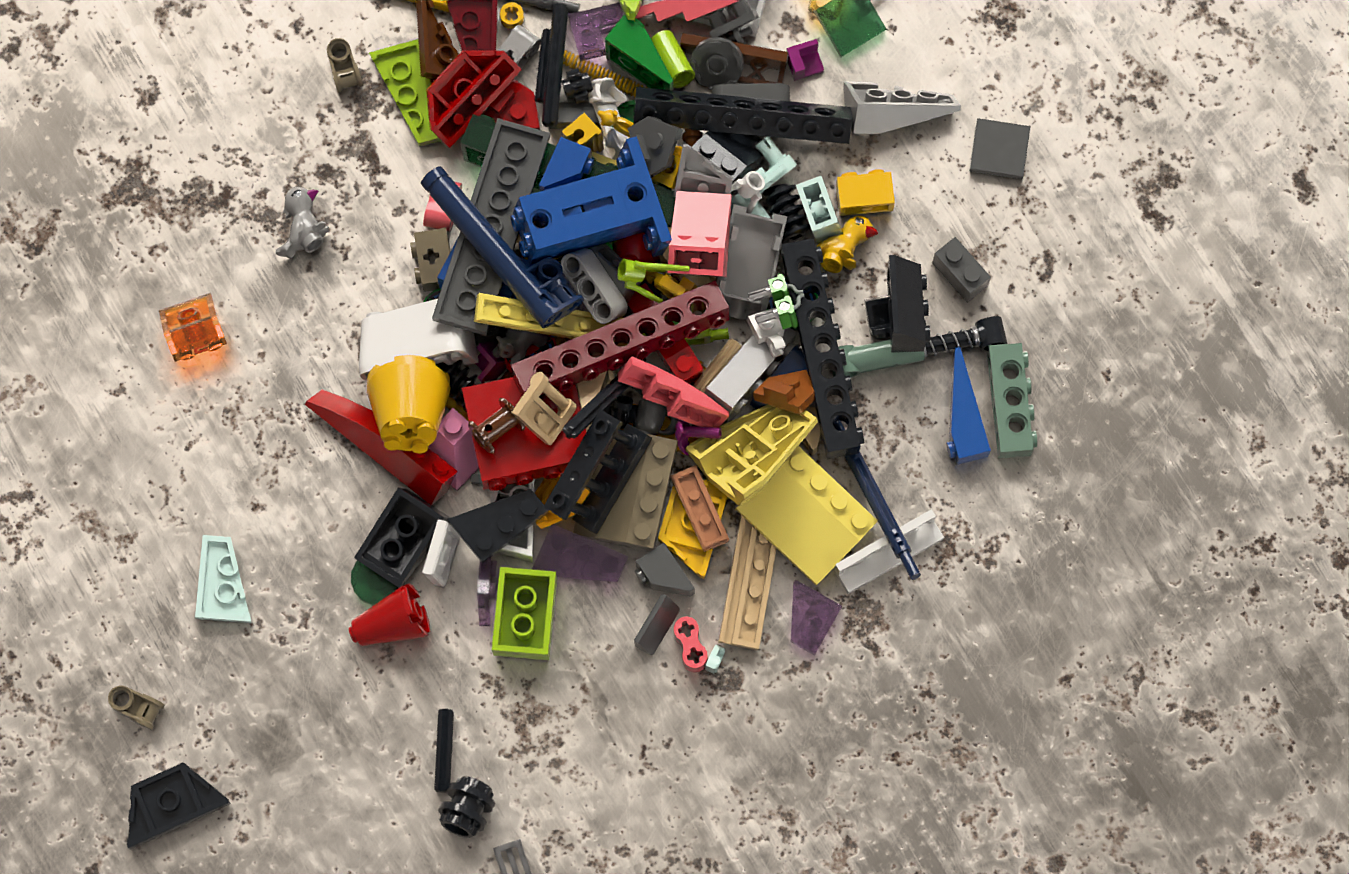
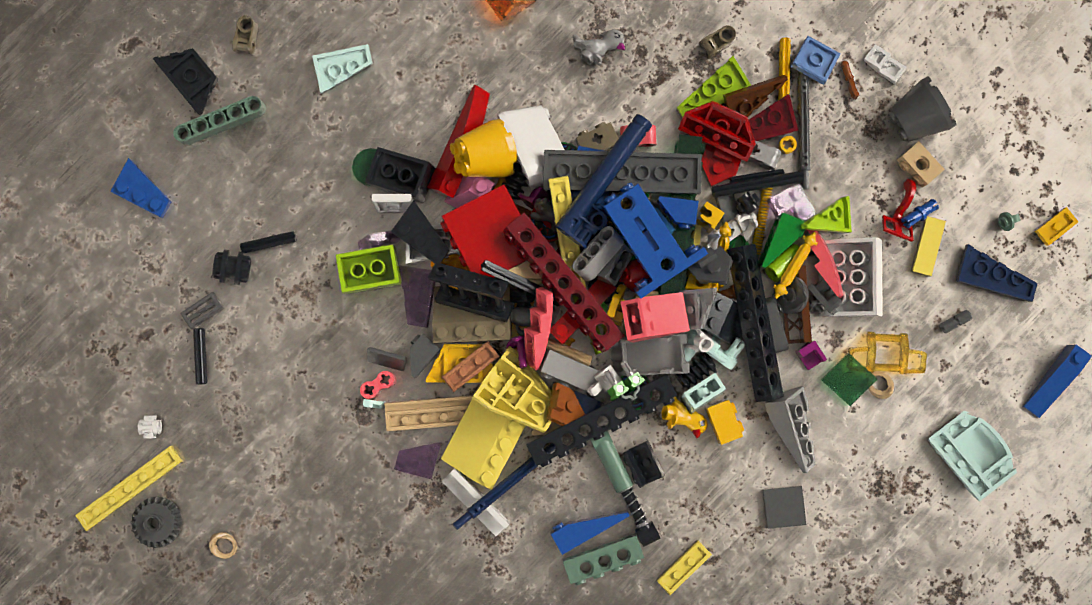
camera: 75 degrees right, 10 degrees up
red cone [349,583,430,646] -> none
reddish brown hose [468,398,525,454] -> none
tan plate [511,372,577,446] -> none
lime plant [617,259,690,303] -> none
black slope [887,255,930,353] -> none
dark grey brick [932,237,991,303] -> none
none -> sand green beam [173,96,266,145]
none -> light yellow tile [656,540,712,595]
none -> yellow wheel [773,232,818,299]

